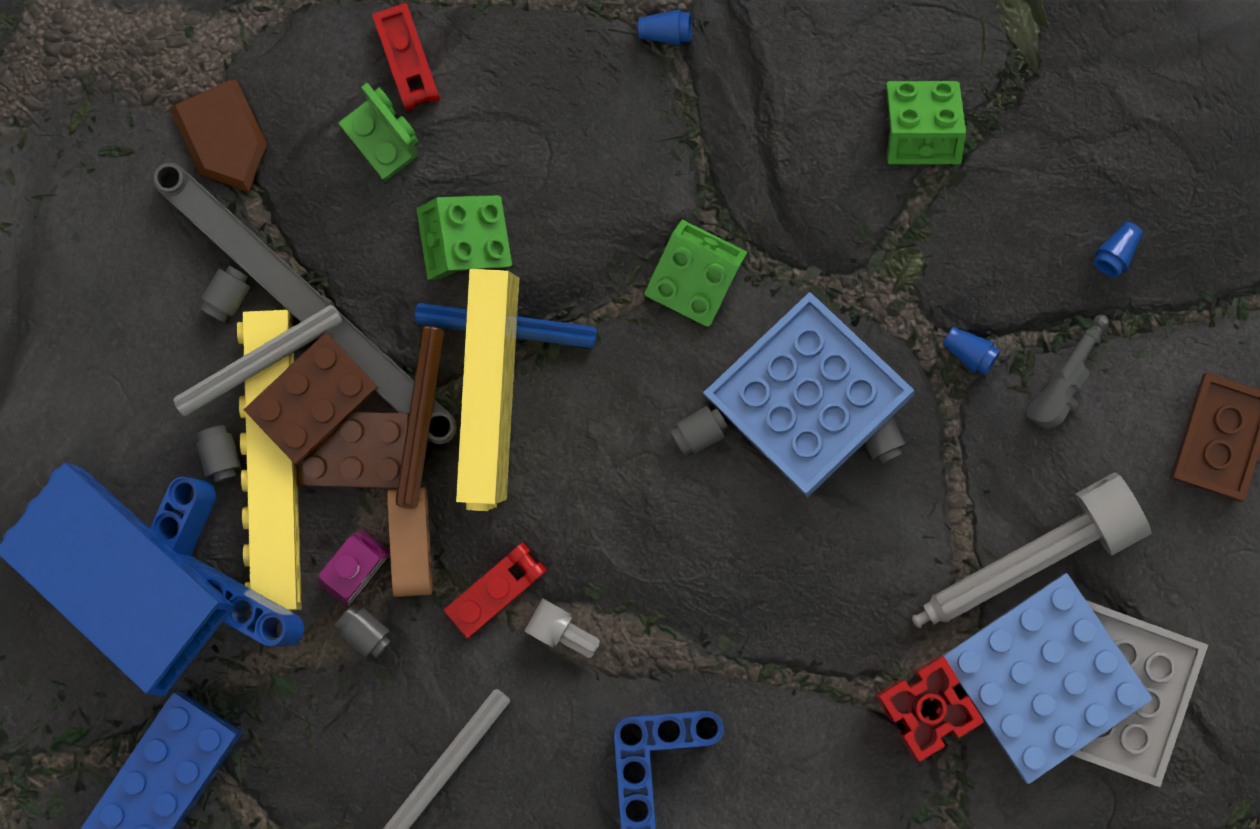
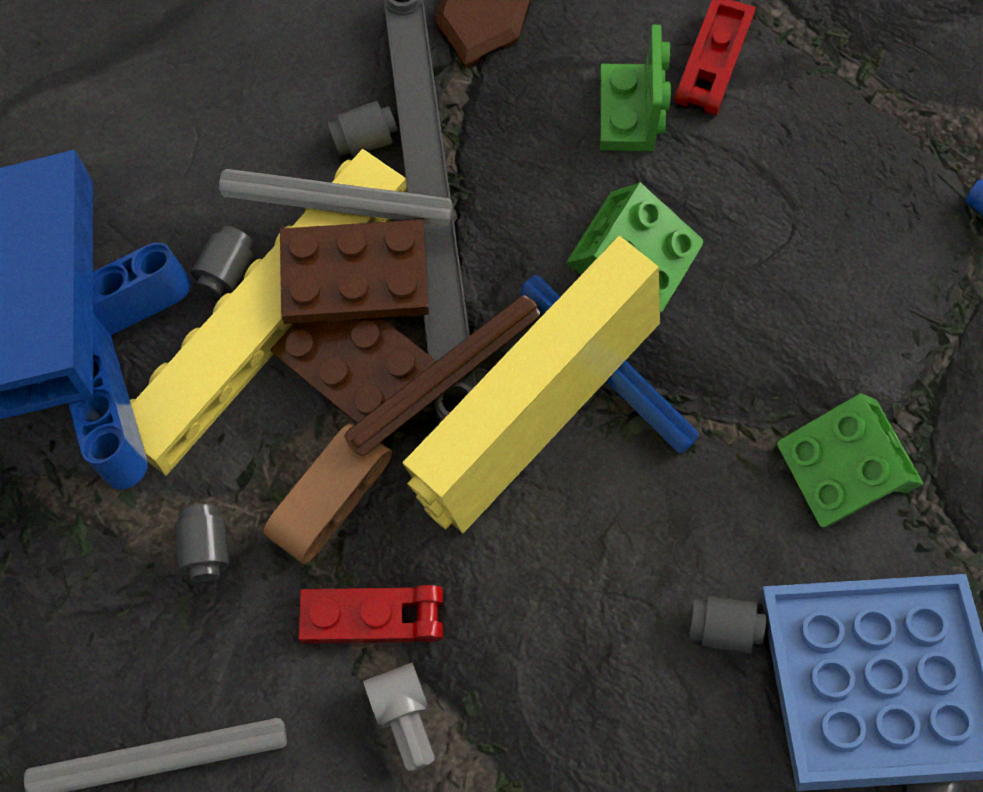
camera: 45 degrees right, 15 degrees down
magenta torso [317,530,390,609] -> none

